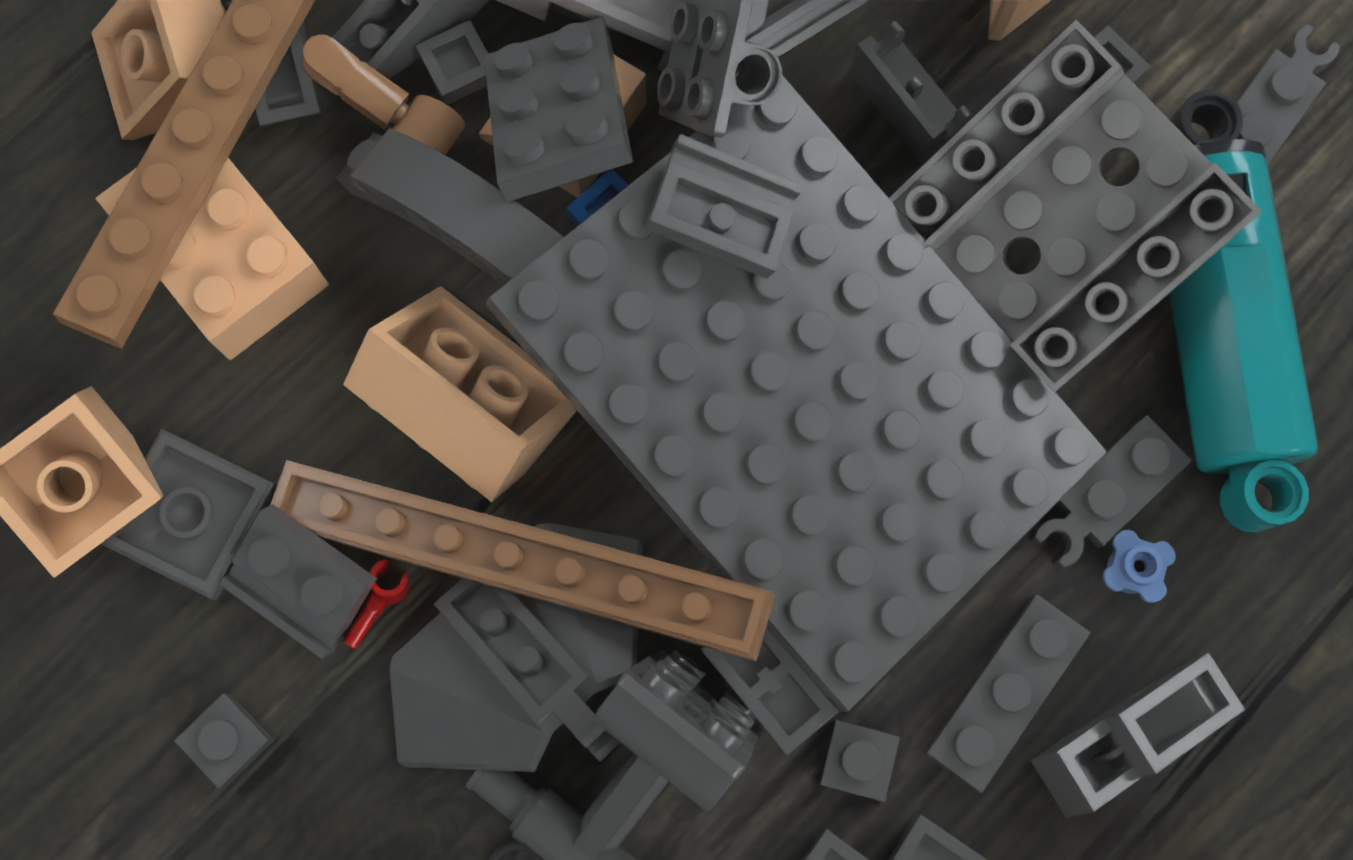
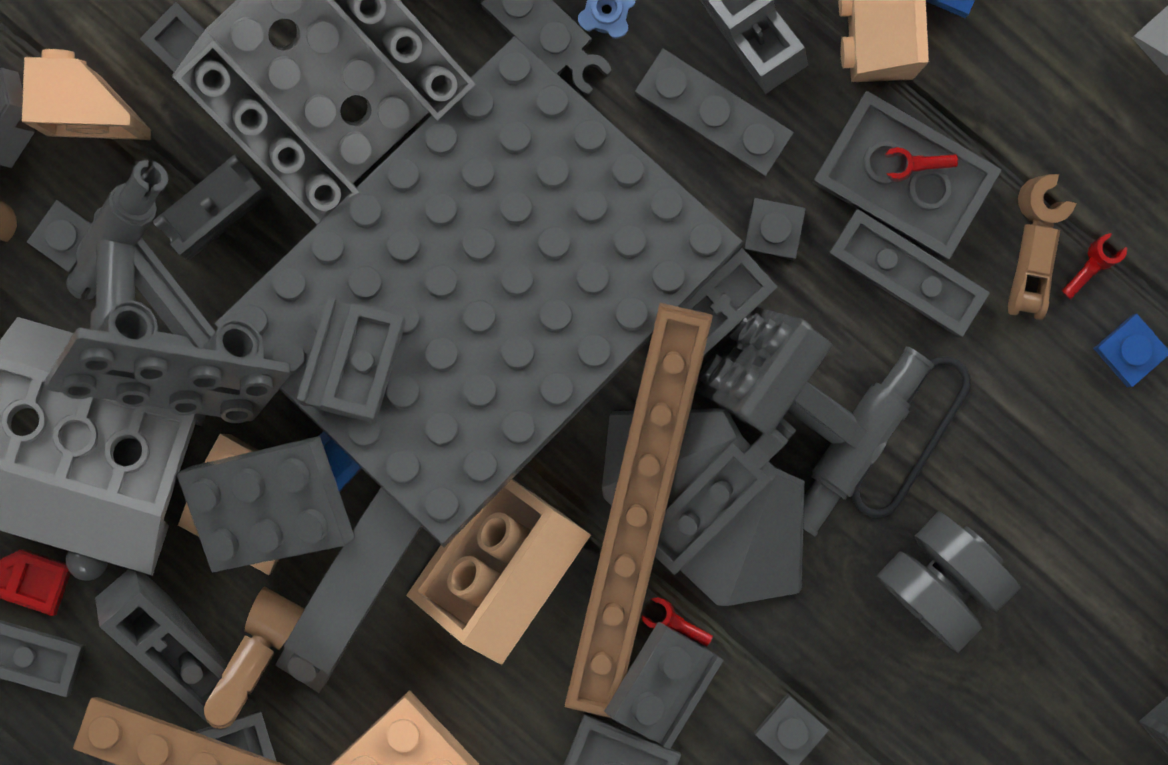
camera: 90 degrees left, 10 degrees up
dark grey plate [415,20,488,105] -> none

